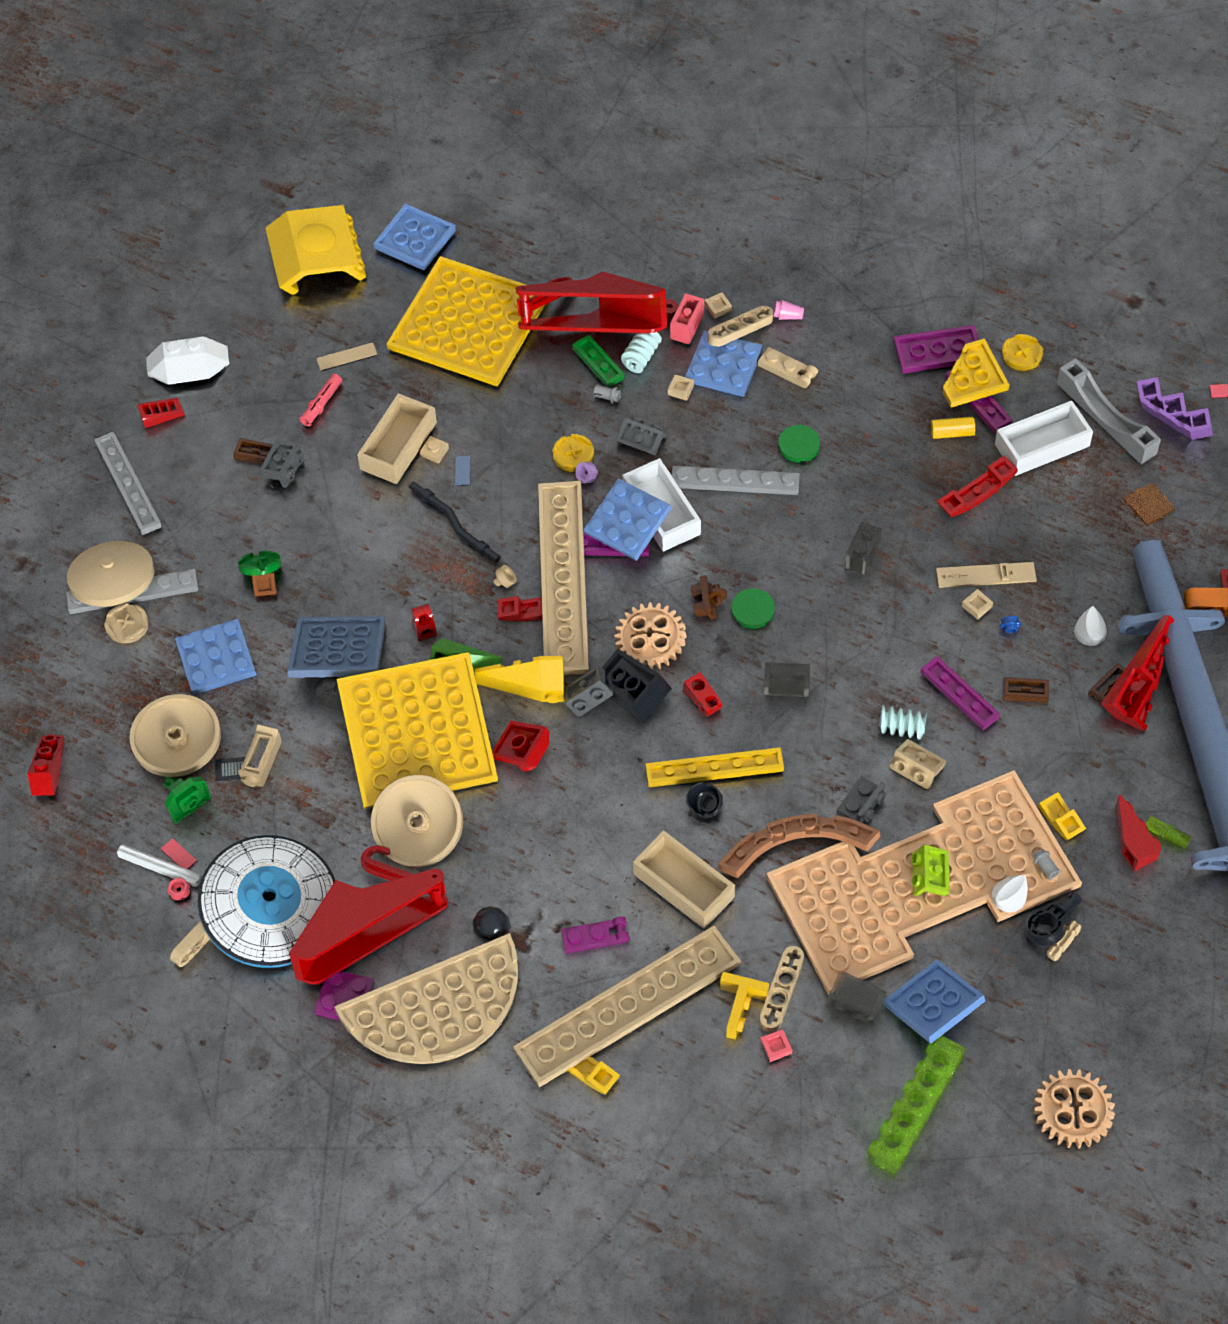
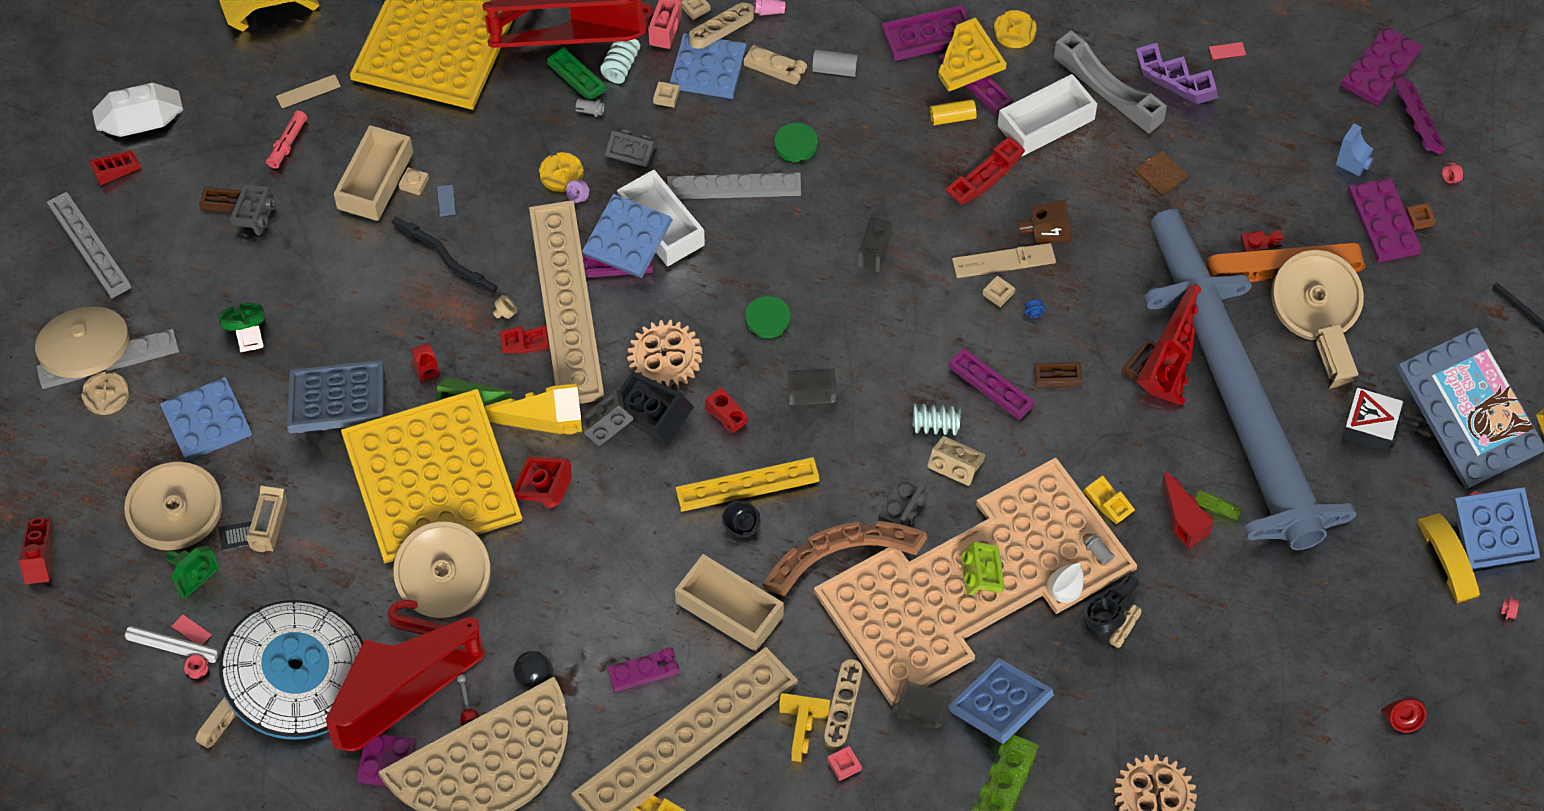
camera: 10 degrees left, 0 degrees up
reddish brown hips [690,575,727,620] -> none
white piece [1074,606,1107,646] -> none
none -> hinge [457,674,480,727]
none -> light grey brick [812,49,858,77]
none -> reddish brown torso [1019,199,1072,243]

